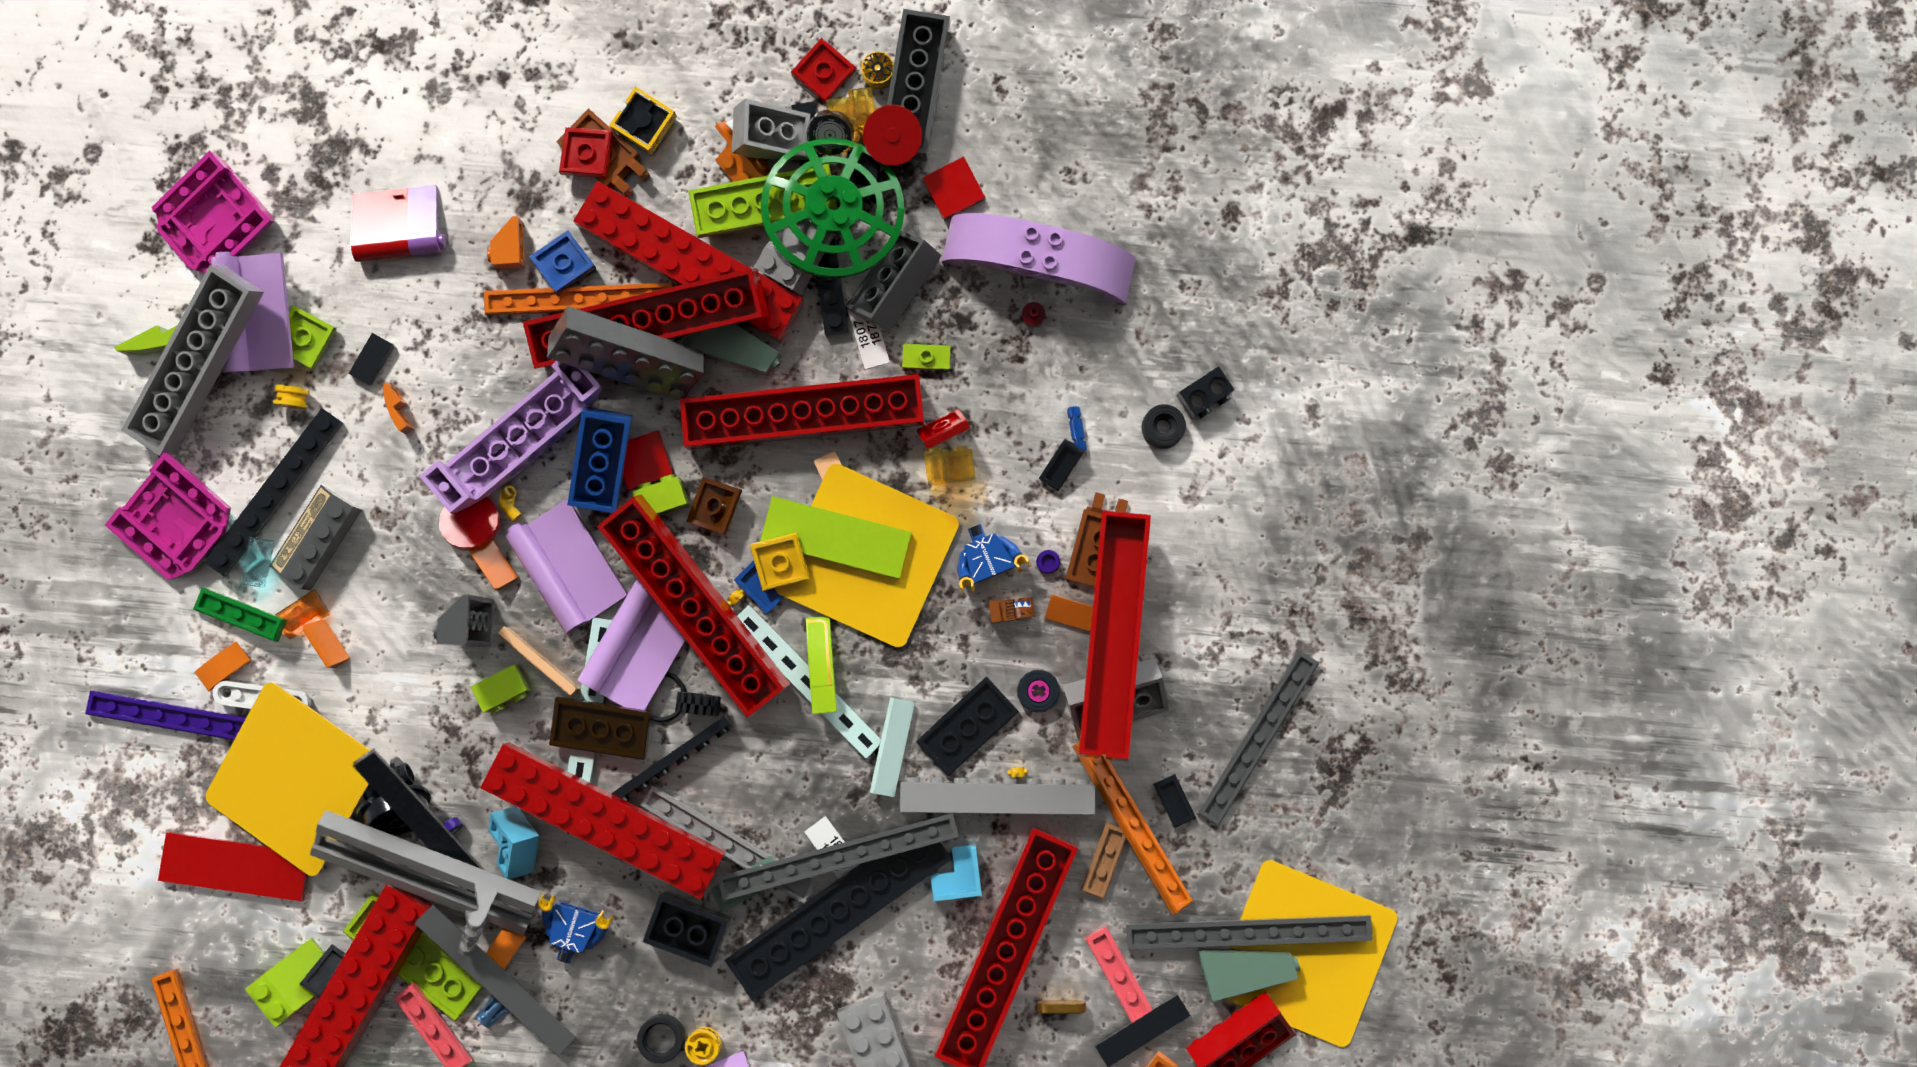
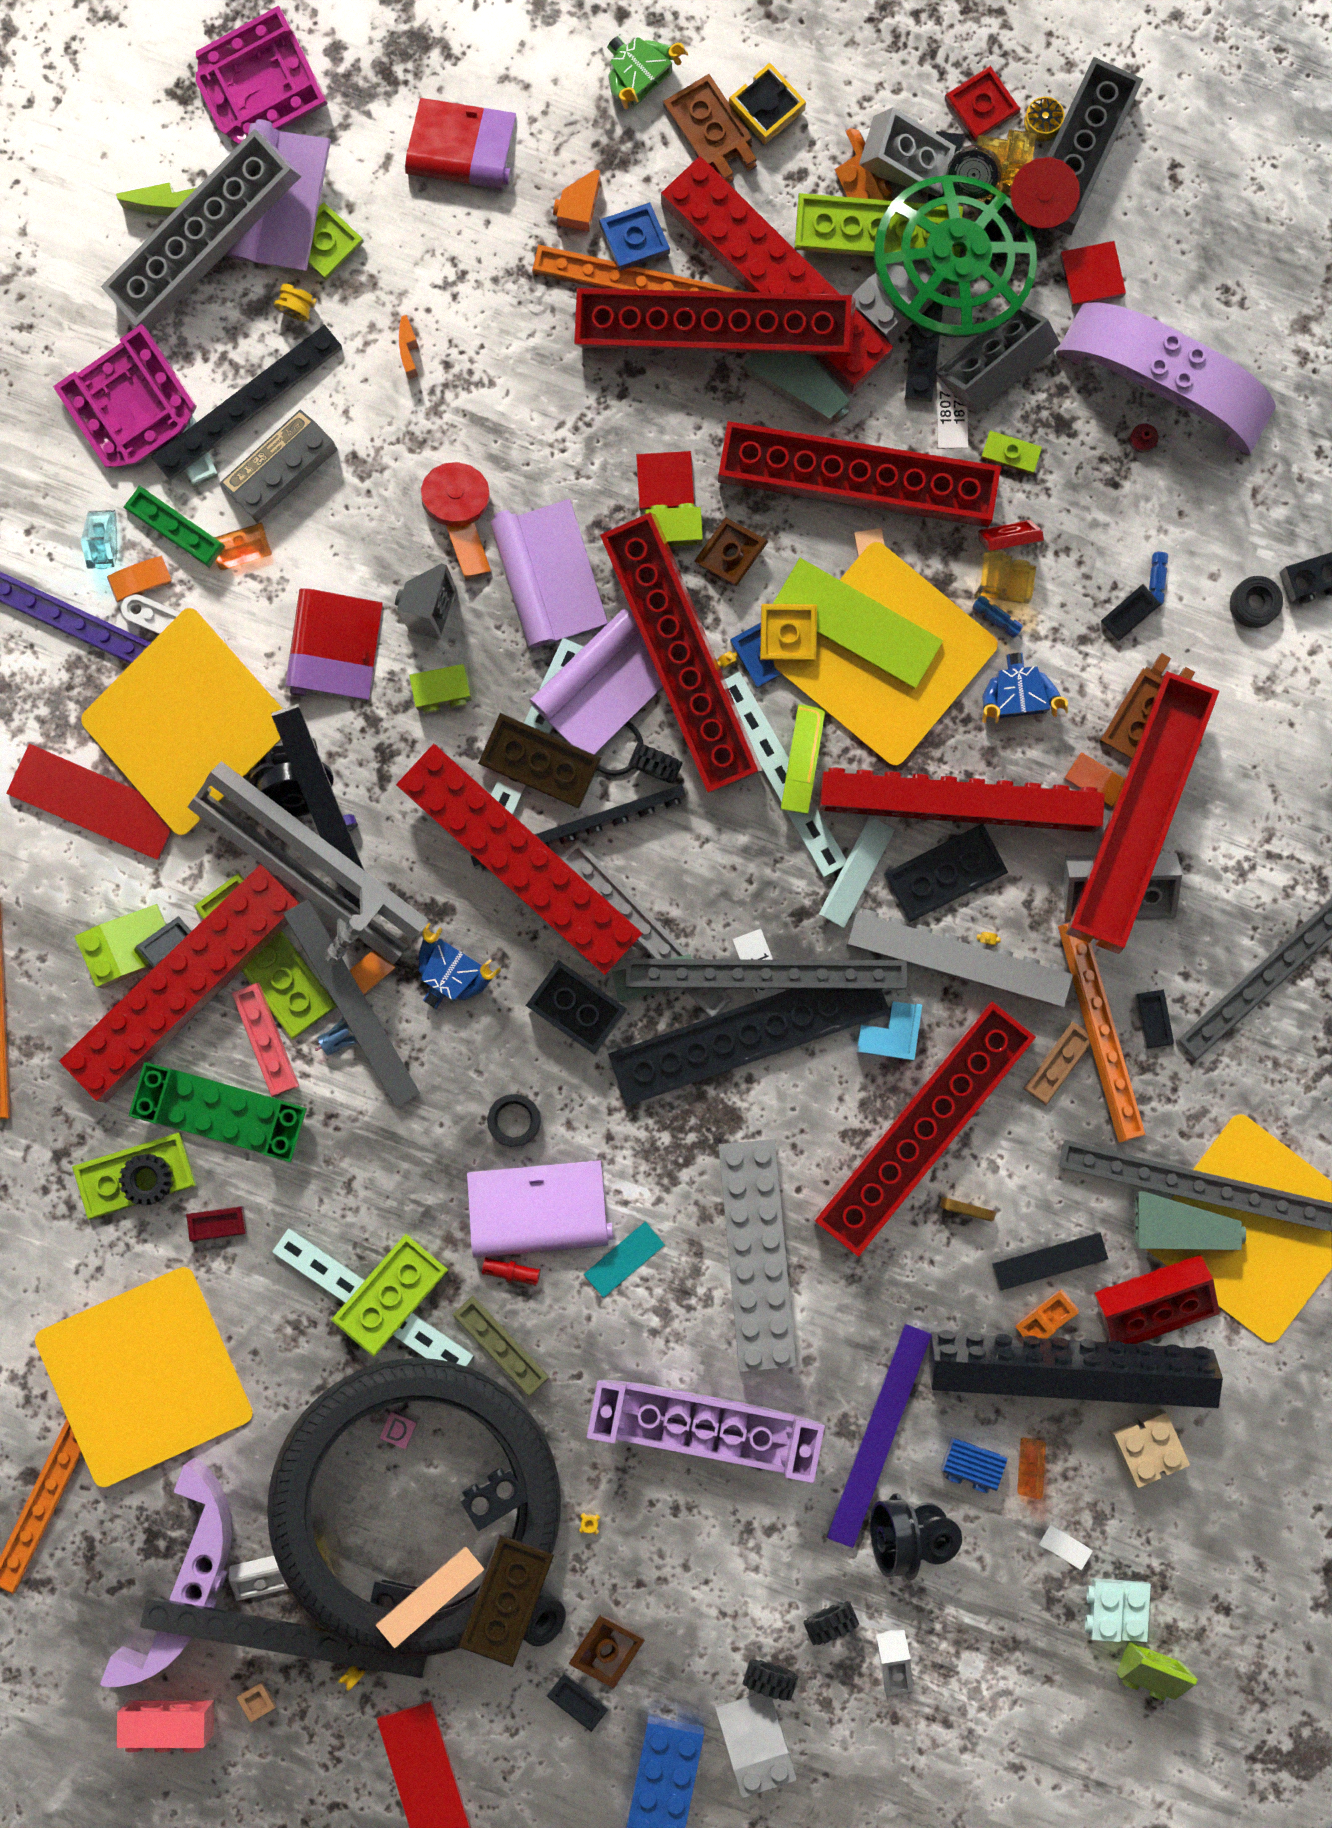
camera: 15 degrees right, 0 degrees up
clear light blue tile [240,537,275,588] -> none
orange slope [302,620,349,668] -> none
black tile [348,333,395,386] -> none
lavender slope [419,361,602,514] -> none
medium azure panel [488,806,539,879] -> none
light nougat tile [498,626,581,695] -> none
yellow arm [499,485,522,522] -> none
dark grey brick [547,306,704,400] -> none
red tile [559,127,613,179] -> none
blue brick [567,406,633,513] -> none
yellow wheel [685,1027,722,1065] -> none
dark orange leg [988,597,1035,623] -> none
black bush [1017,670,1060,713] -> none
dark purple tile [1036,550,1060,574] -> none
coral tile [1085,926,1152,1022] -> none
none -> clear light blue slope [81,510,118,570]
none -> red door [285,588,383,700]
none -> bright green torso [607,36,688,109]
none -> red brick [818,767,1105,833]
none -> blue axle [973,596,1023,638]

